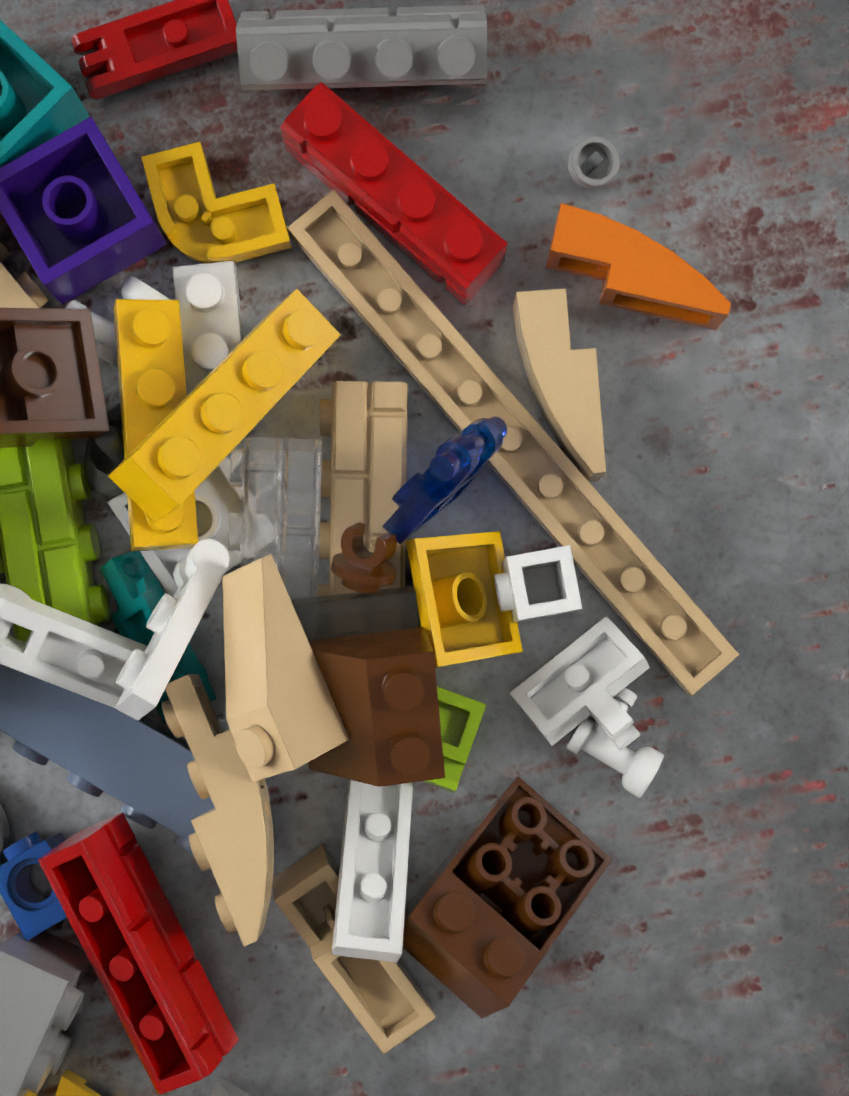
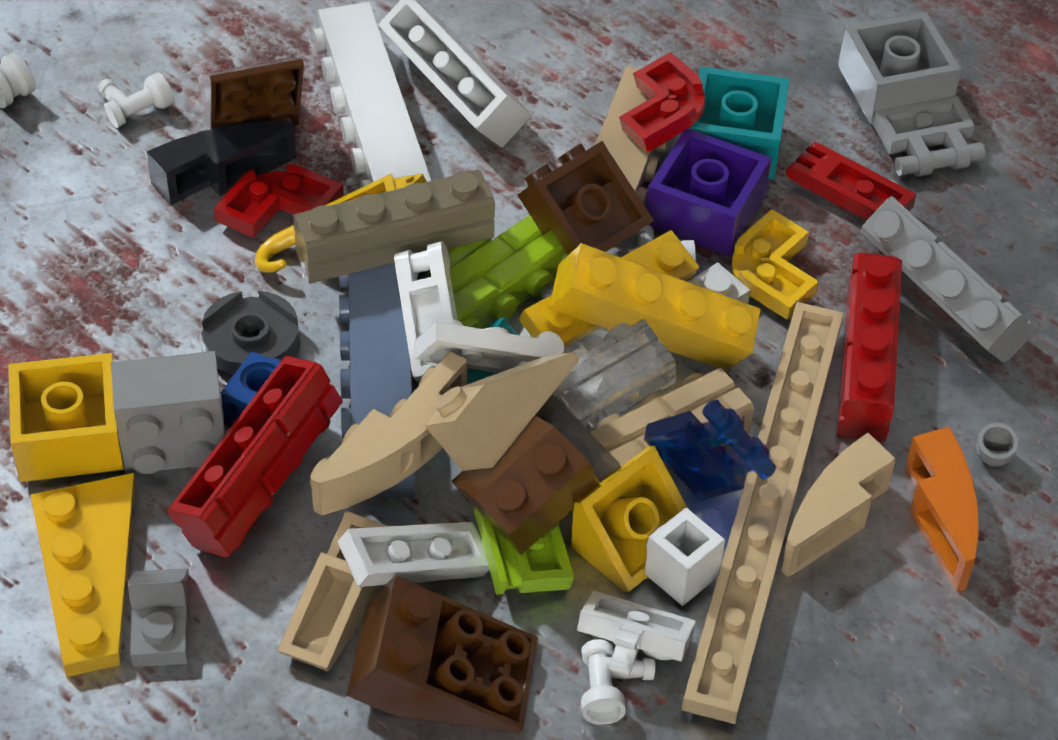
camera: 55 degrees right, 35 degrees down
reddish brown plate [331,522,397,593] -> none

